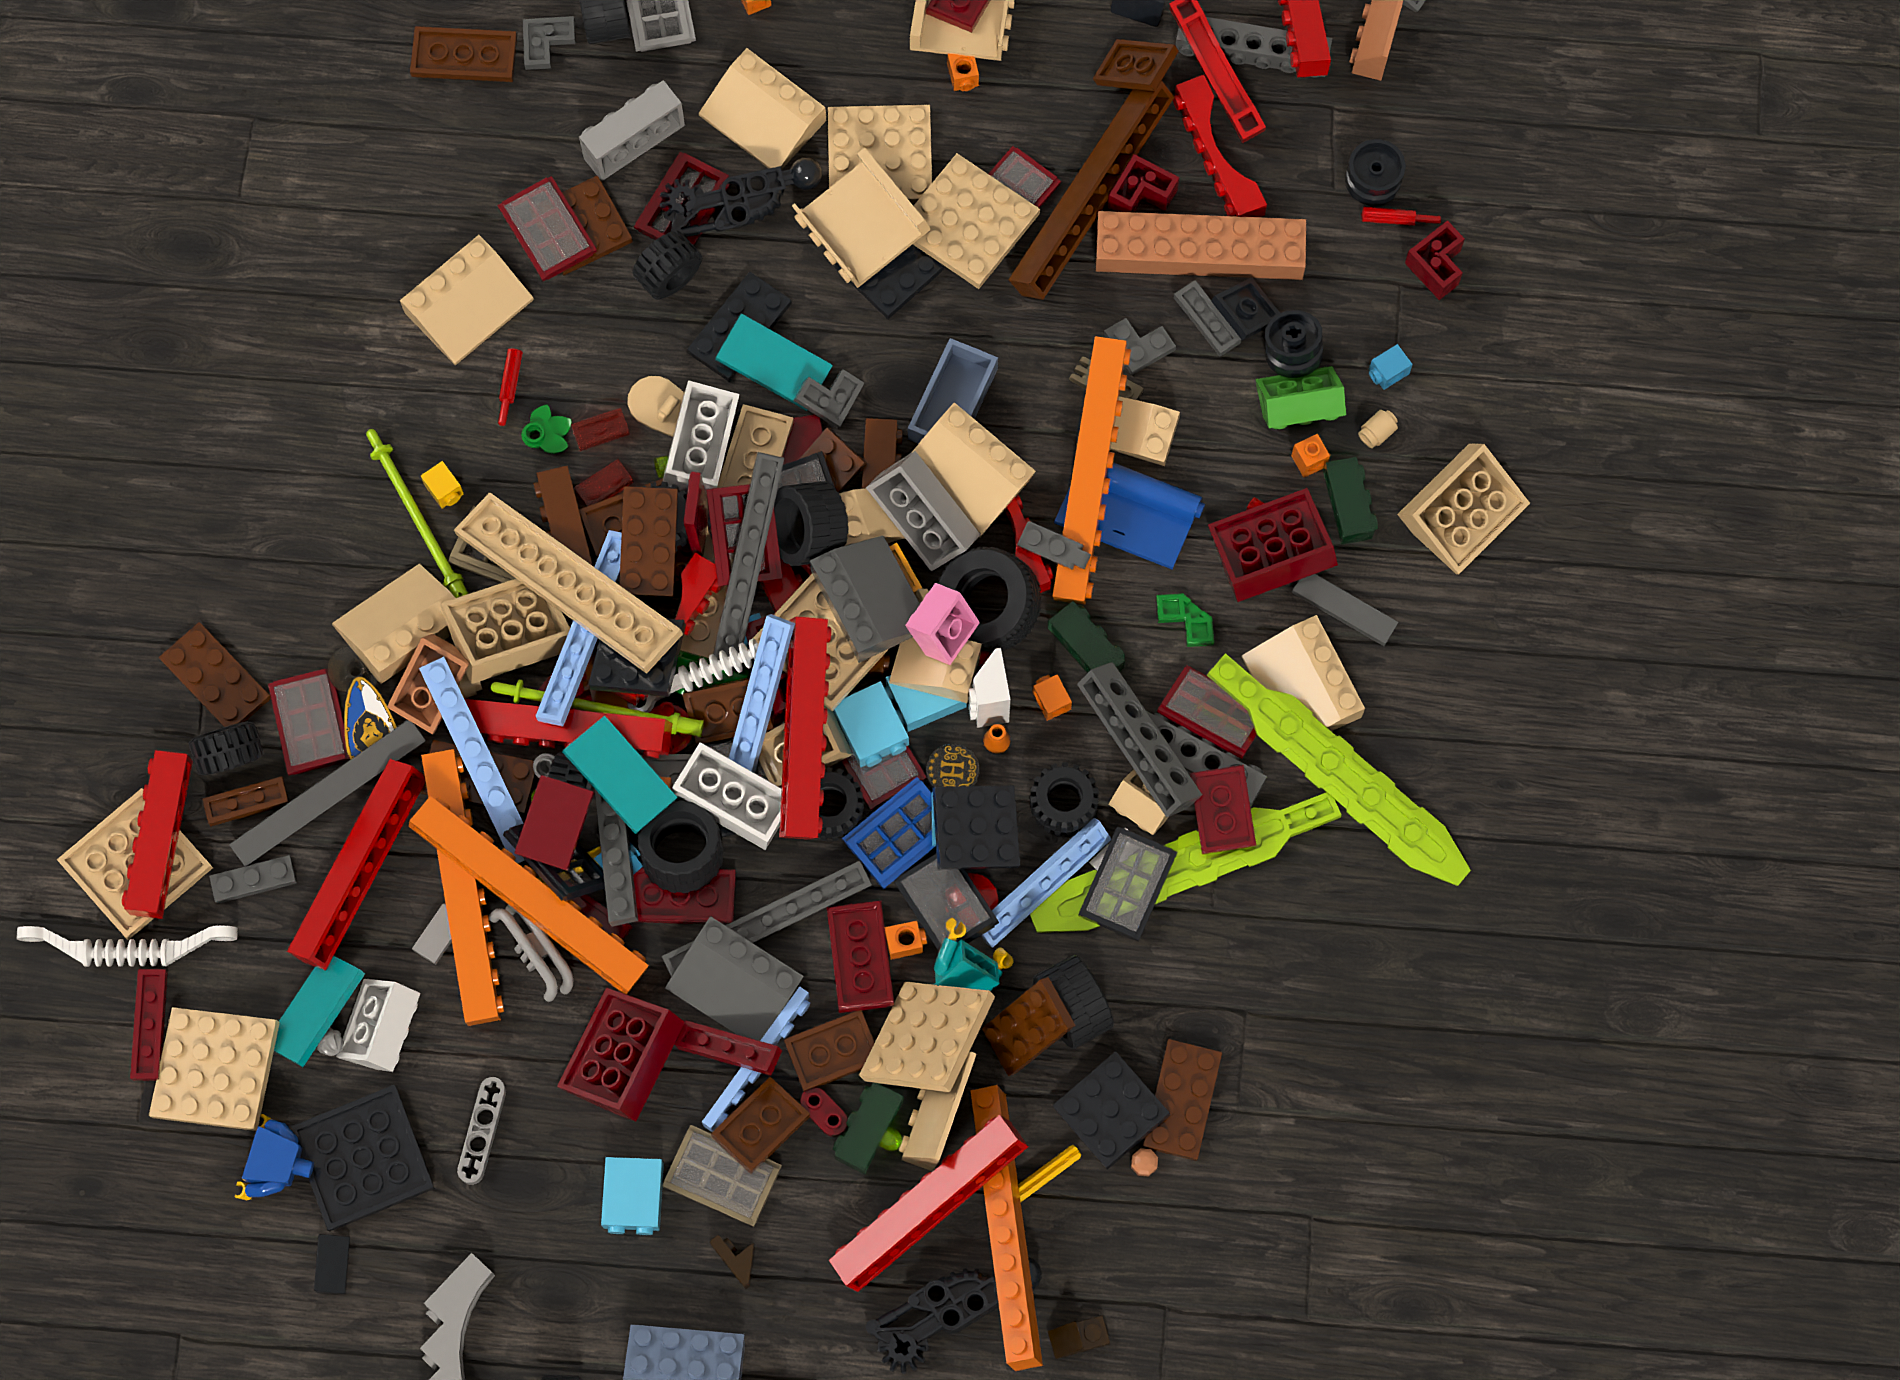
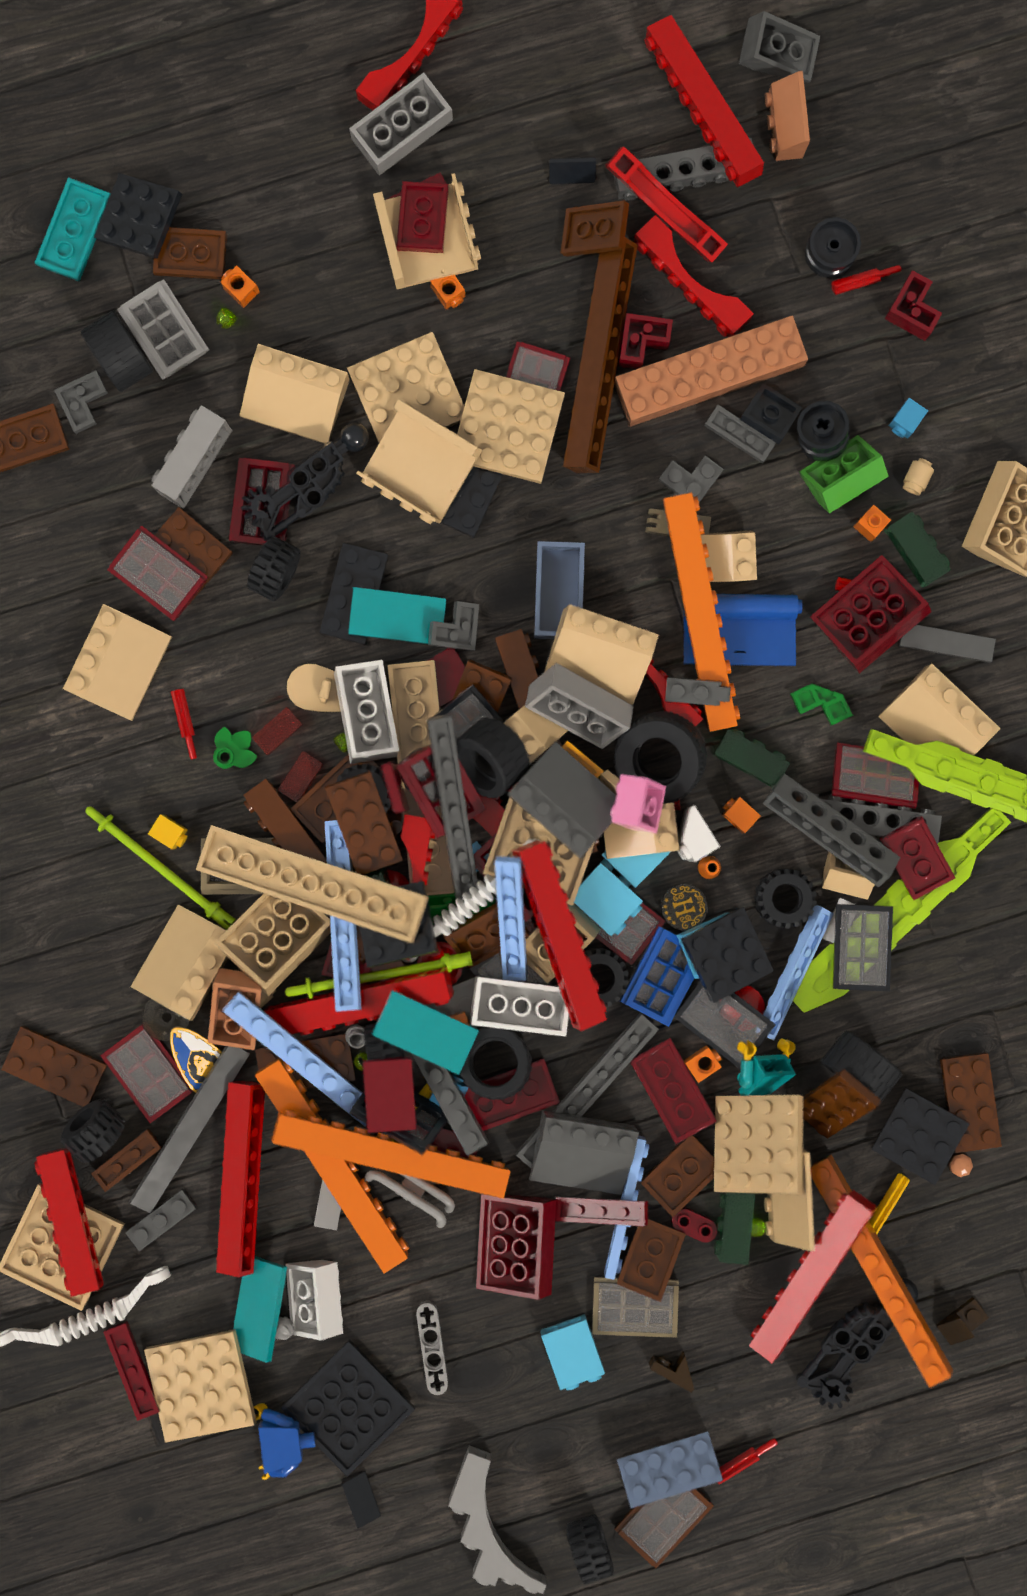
camera: 25 degrees left, 15 degrees up
none -> clear neon green hinge [216,308,237,329]

